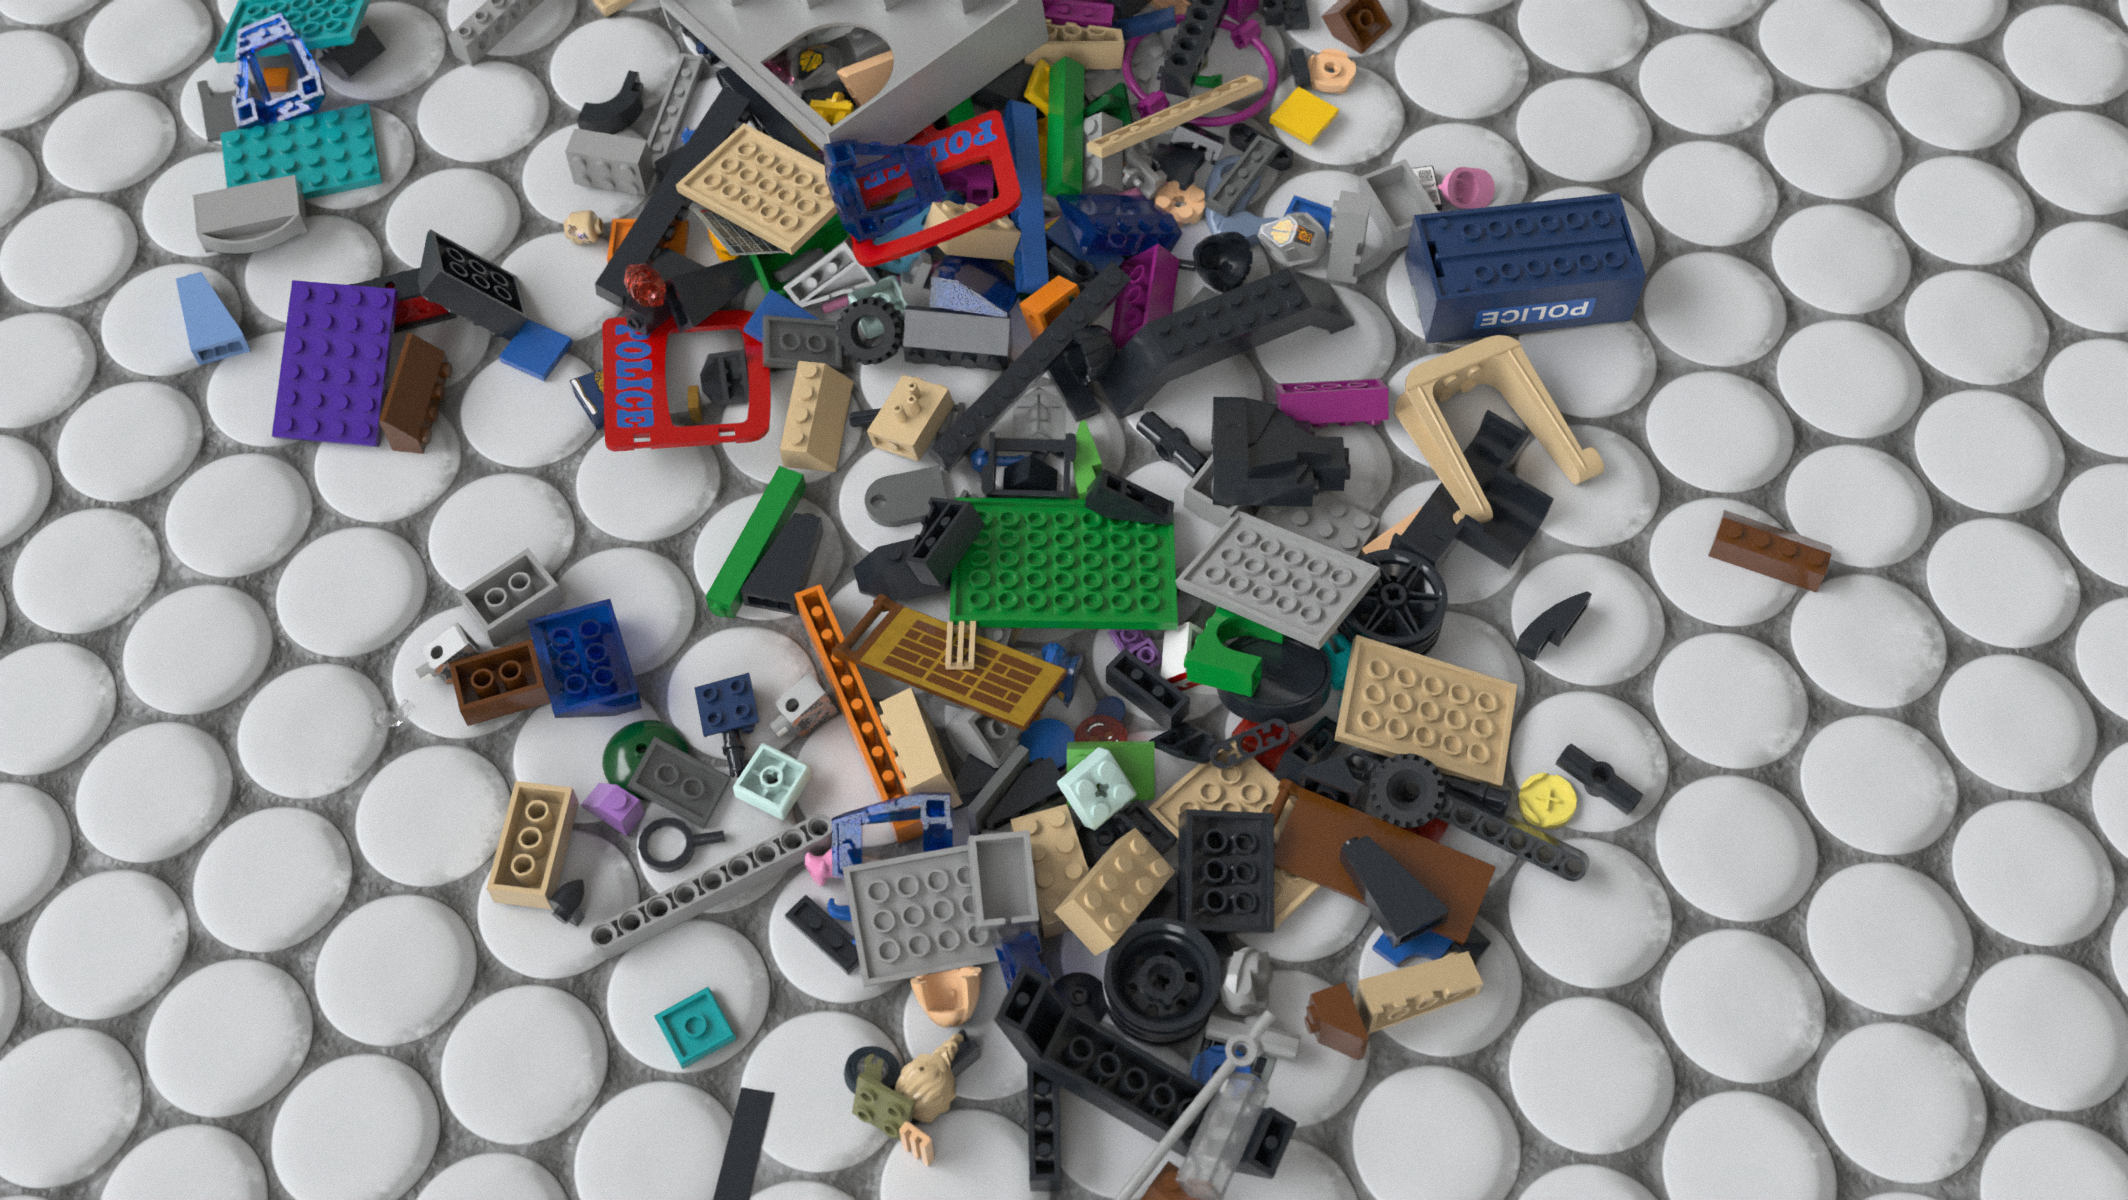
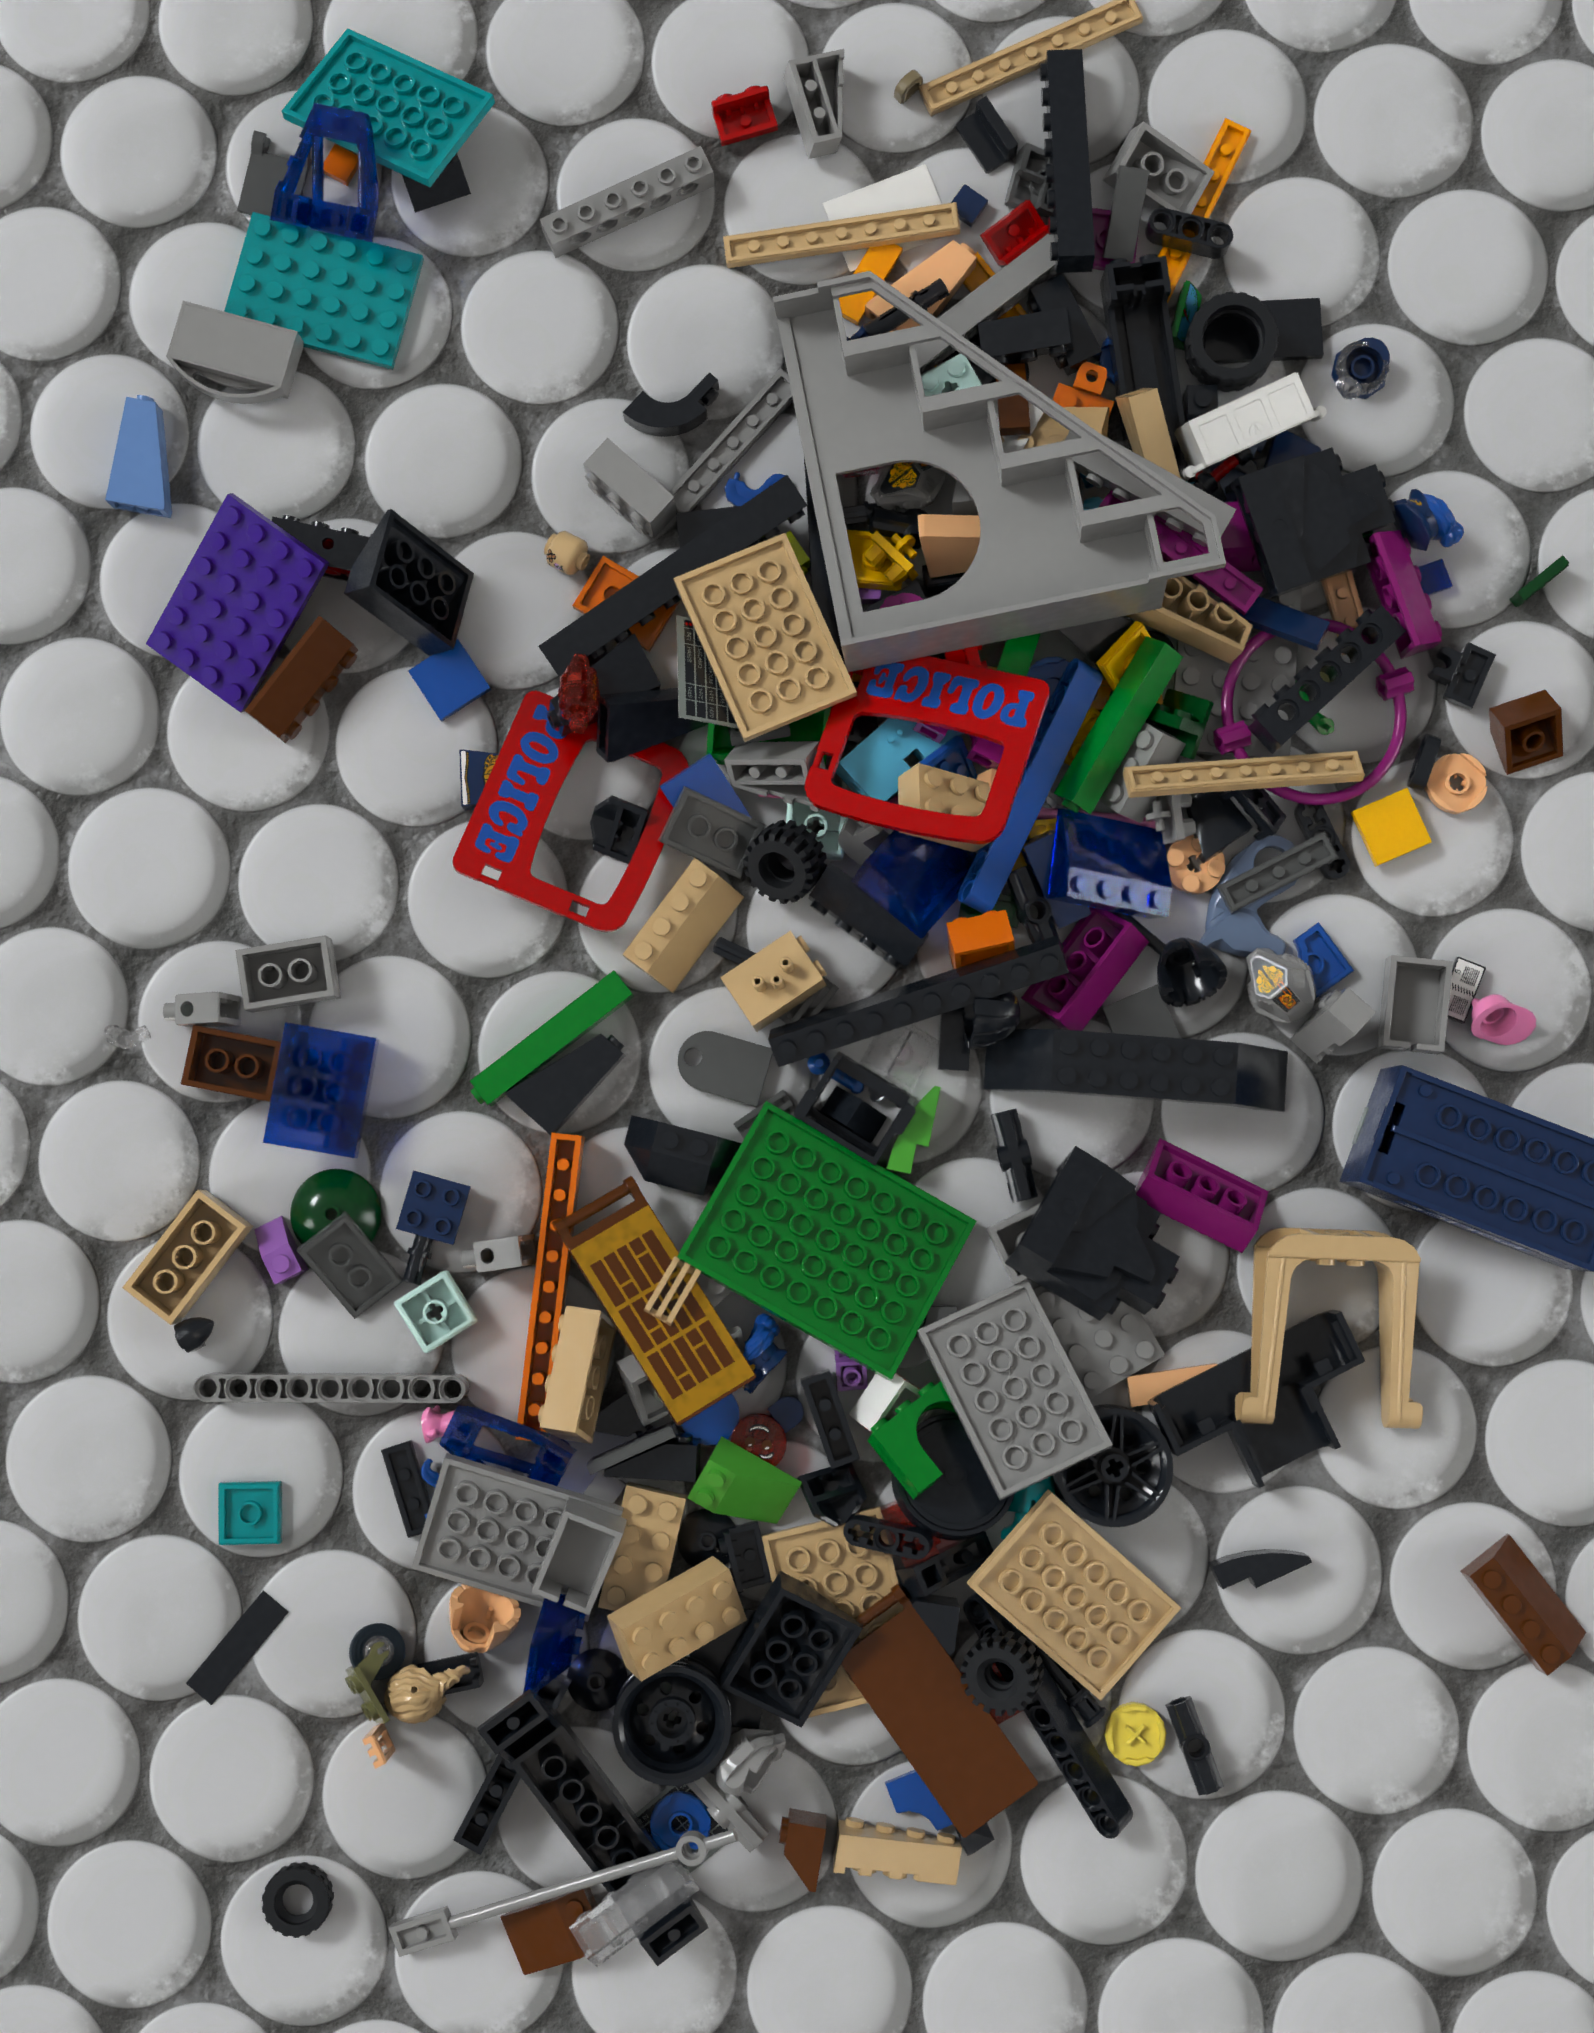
camera: 30 degrees right, 25 degrees up
black piece [638,818,725,873] -> none
pearl gold tile [688,385,702,423] -> none
clear blue windscreen [823,139,946,242] -> none
black wedge [905,497,985,586] -> none
light aqua brick [1057,747,1137,830] -> none
black slope [1085,469,1174,525] -> none
black slope [1339,835,1450,949] -> none

